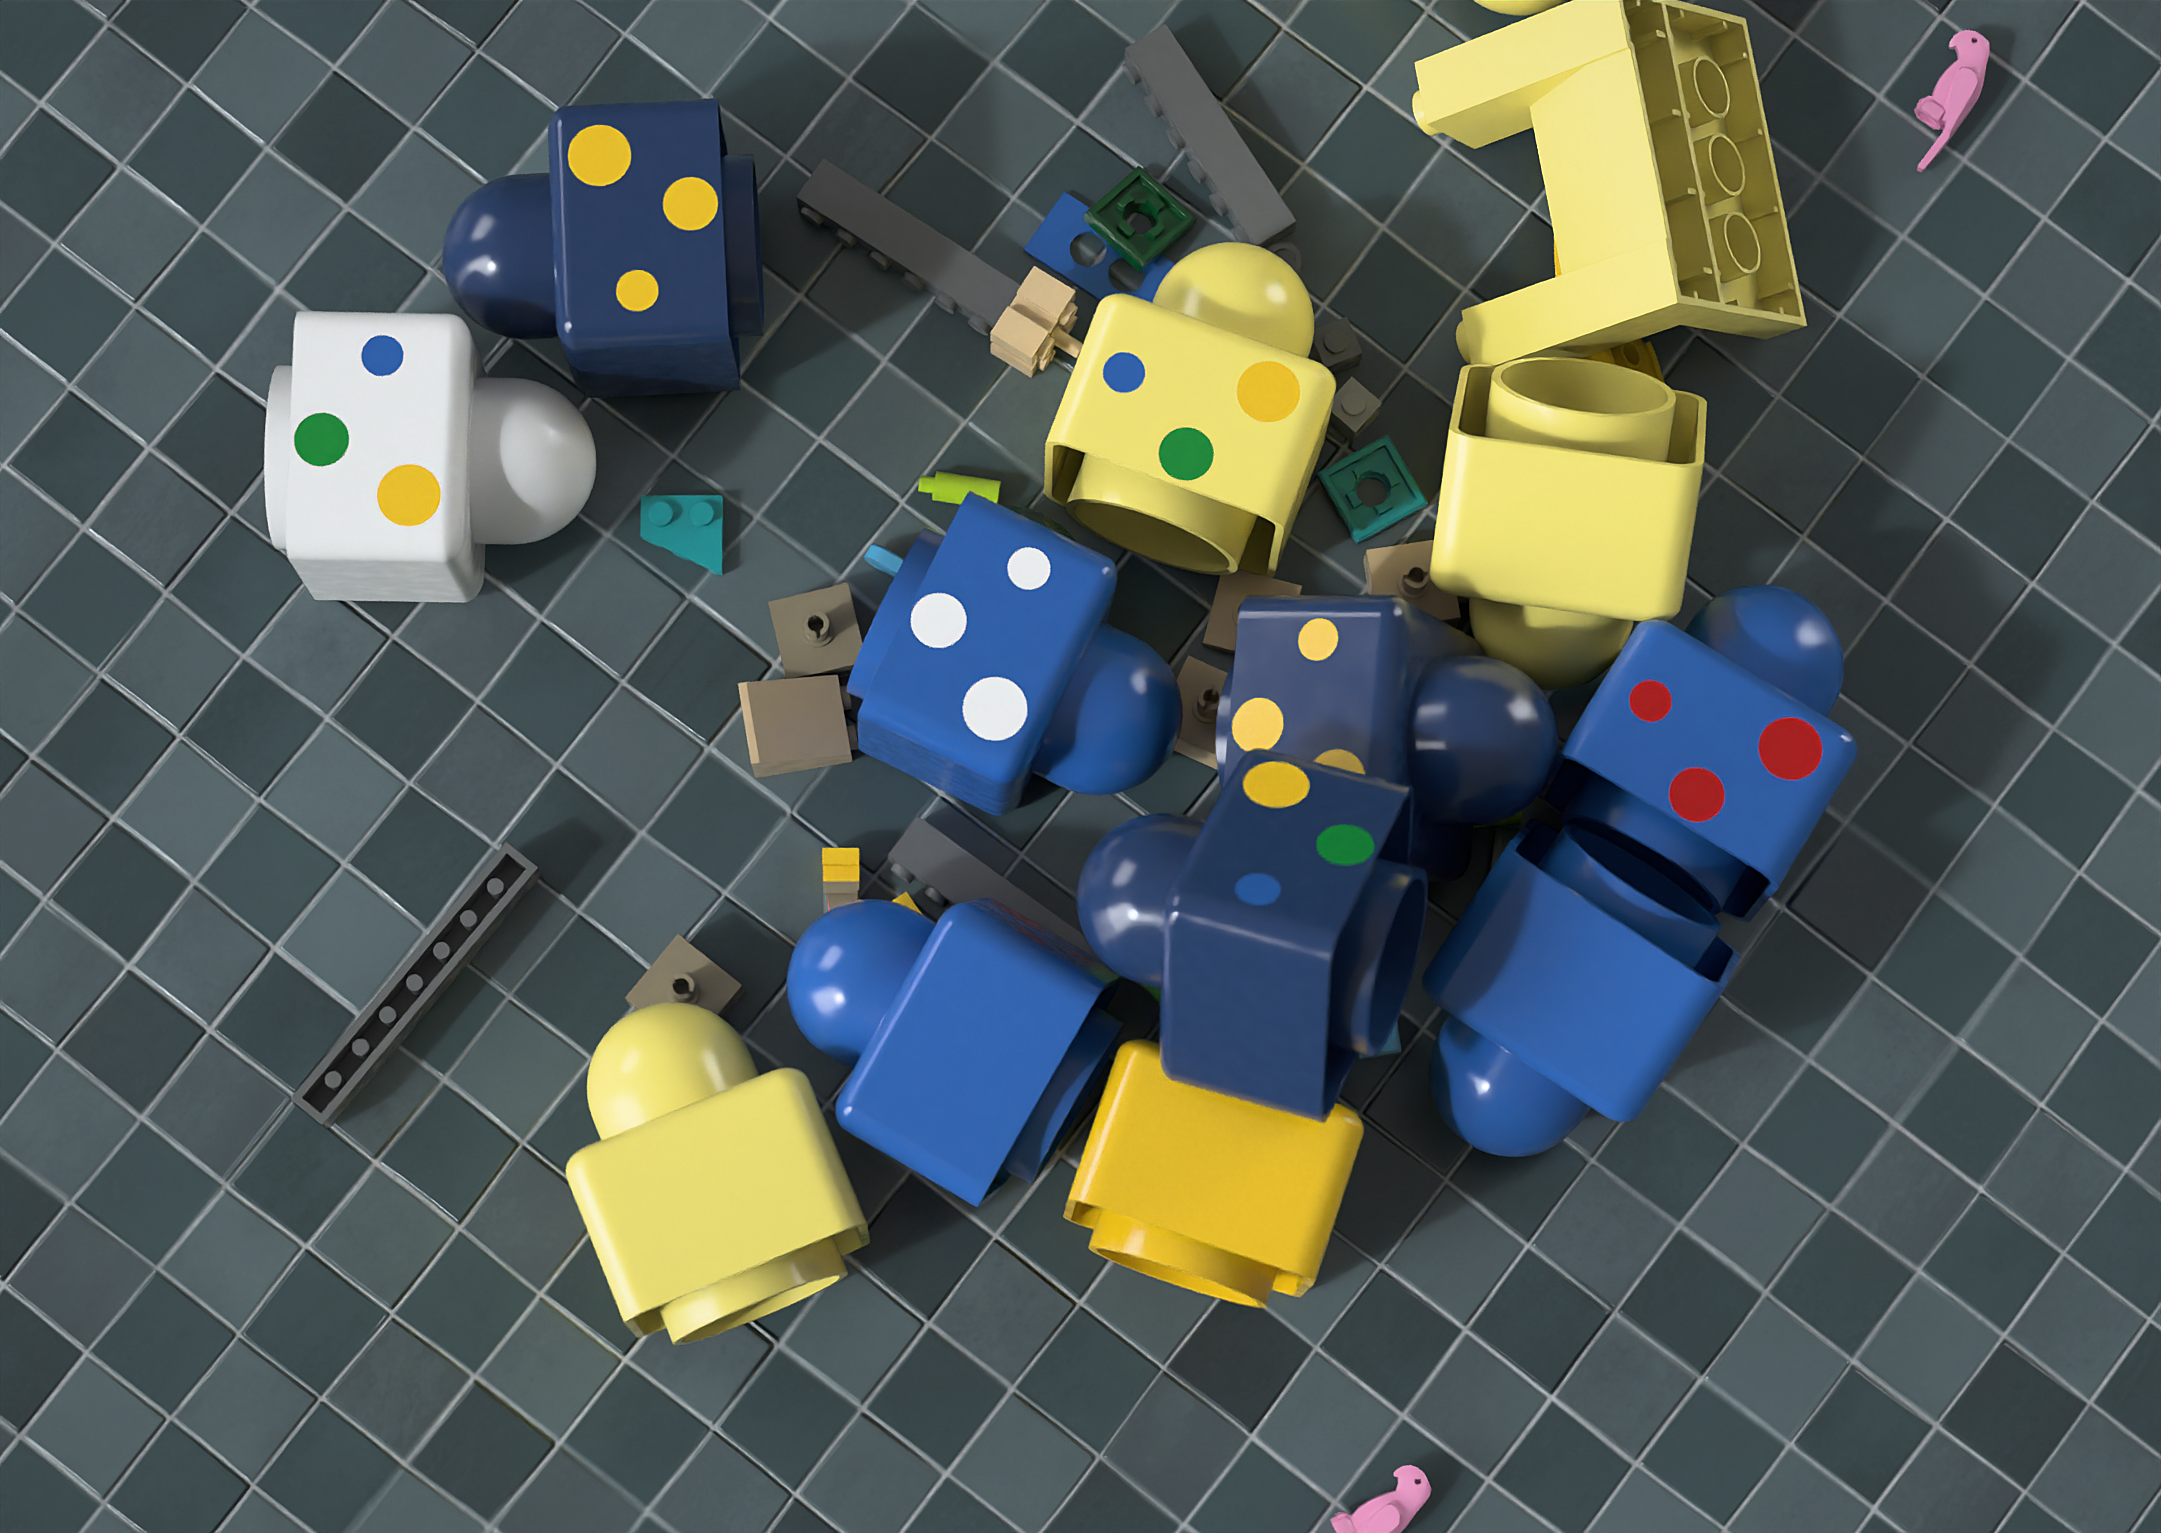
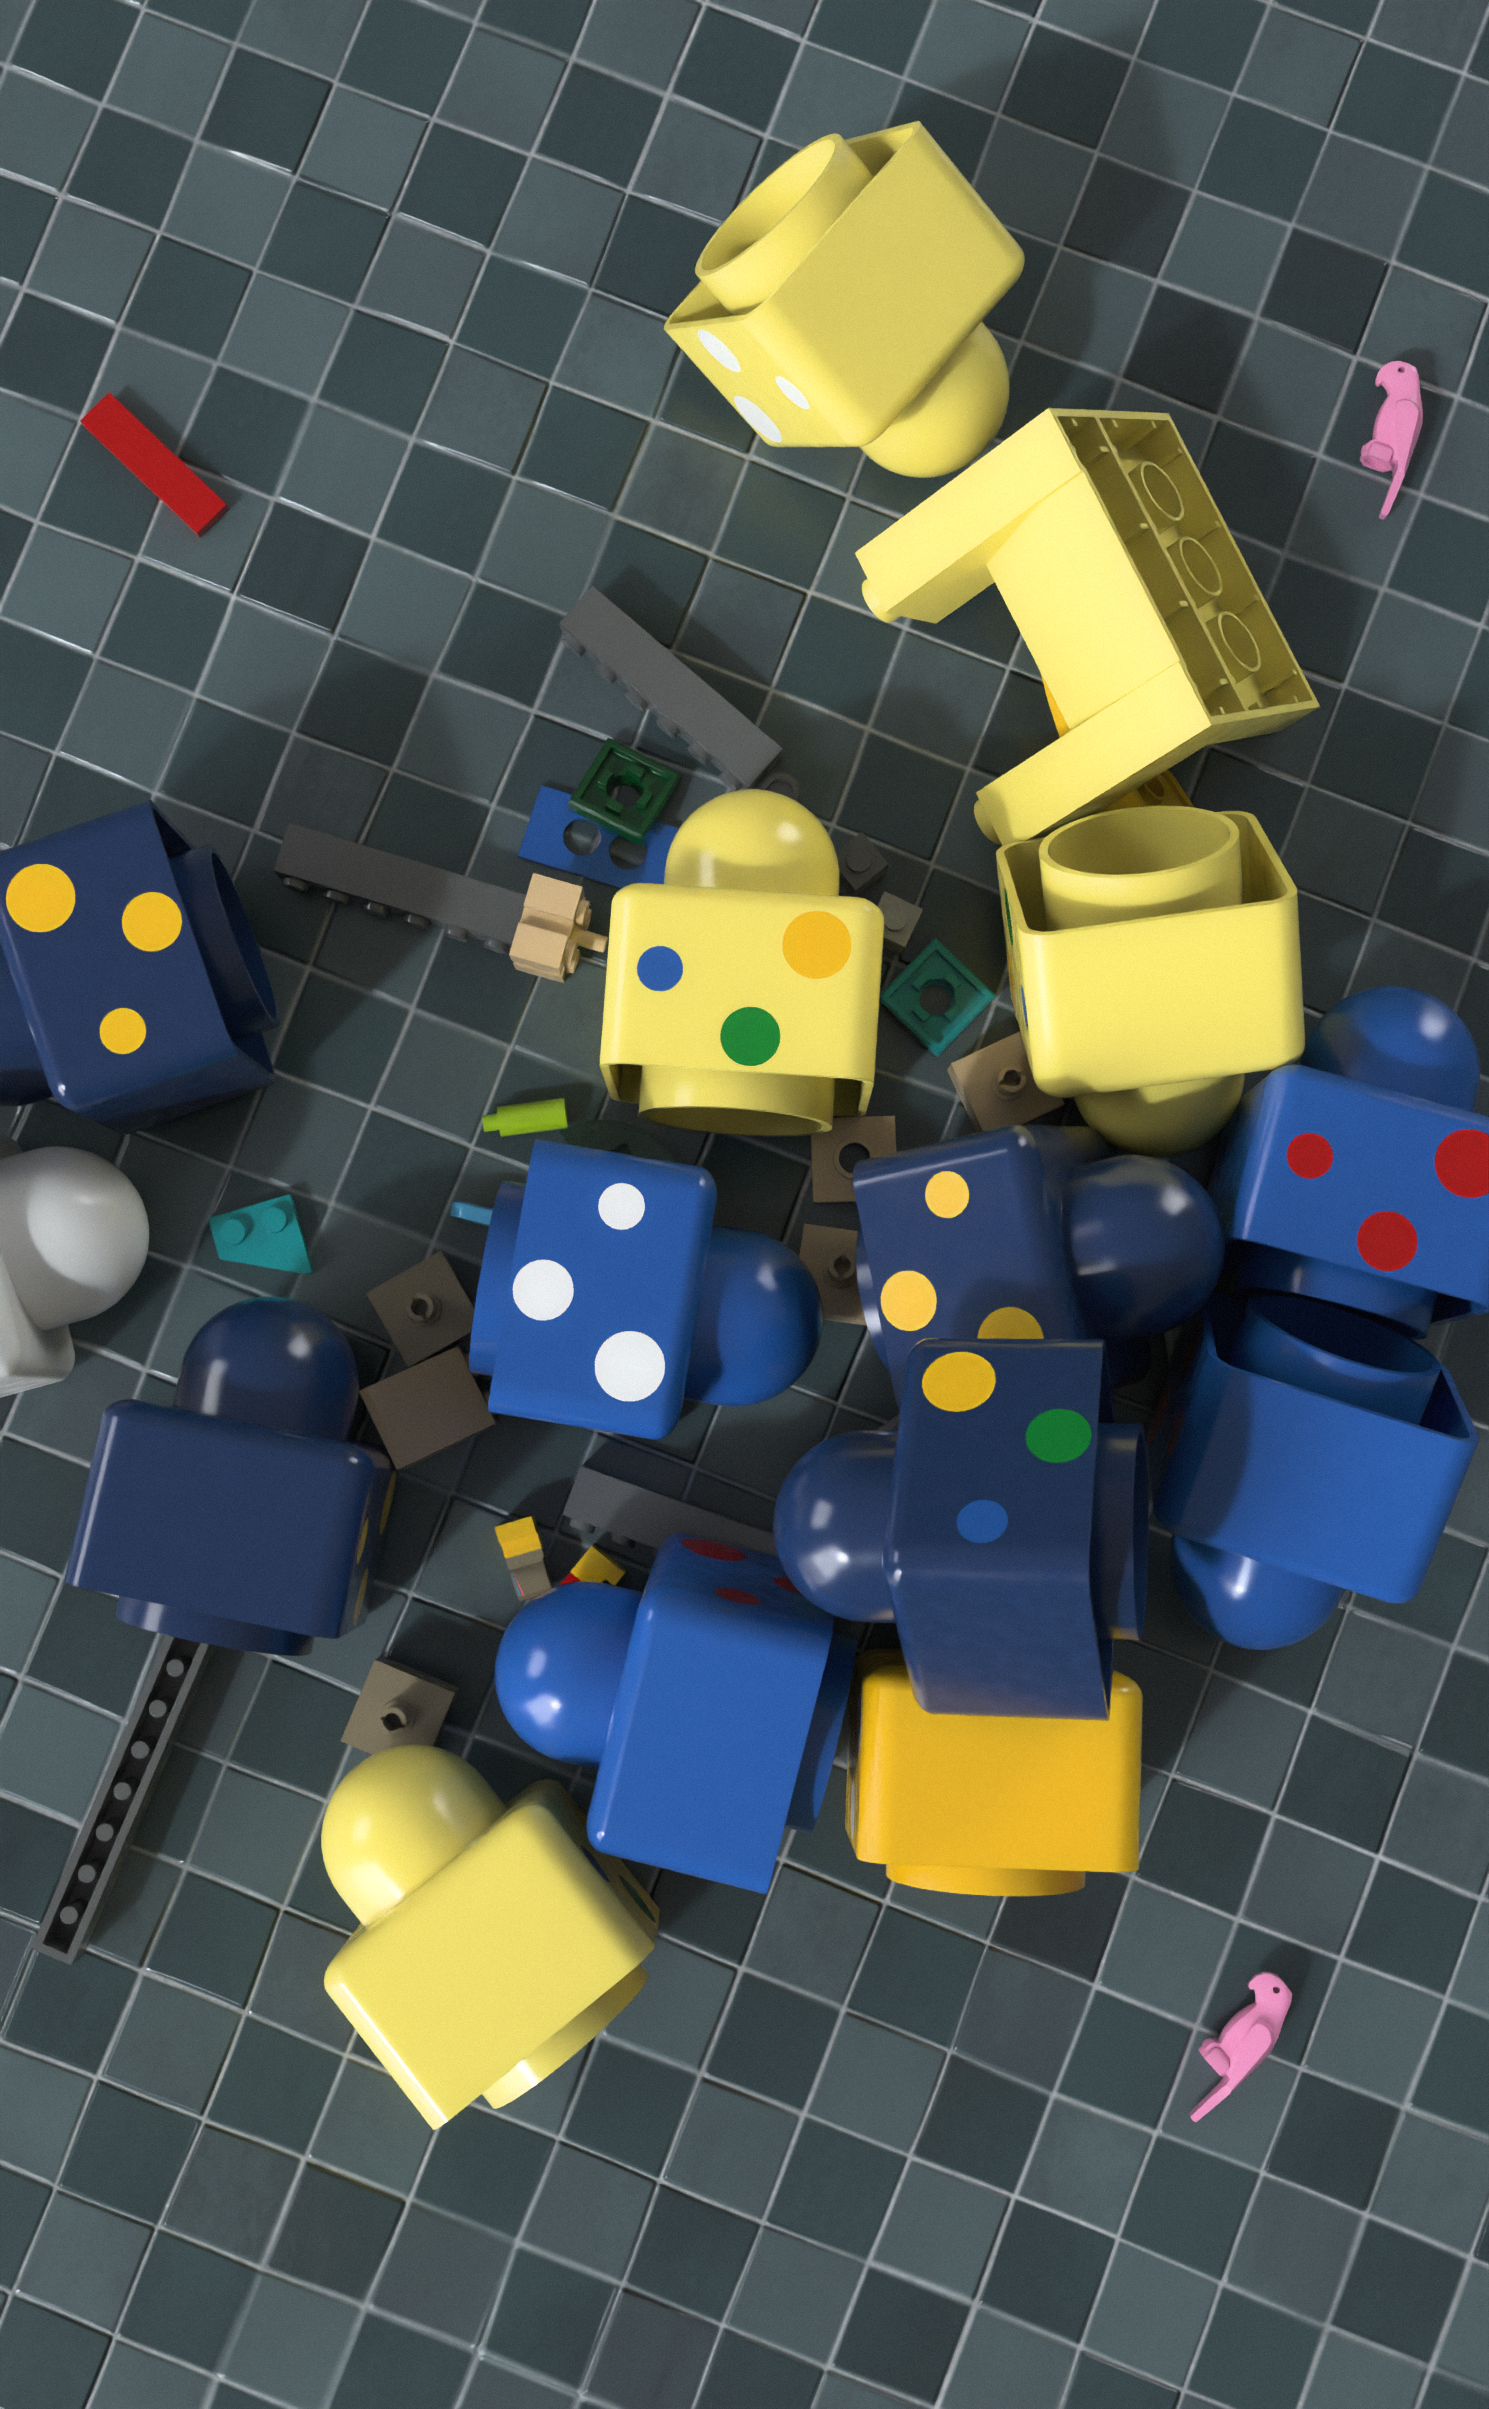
camera: 15 degrees left, 5 degrees up
none -> dark blue piece [64,1297,399,1656]

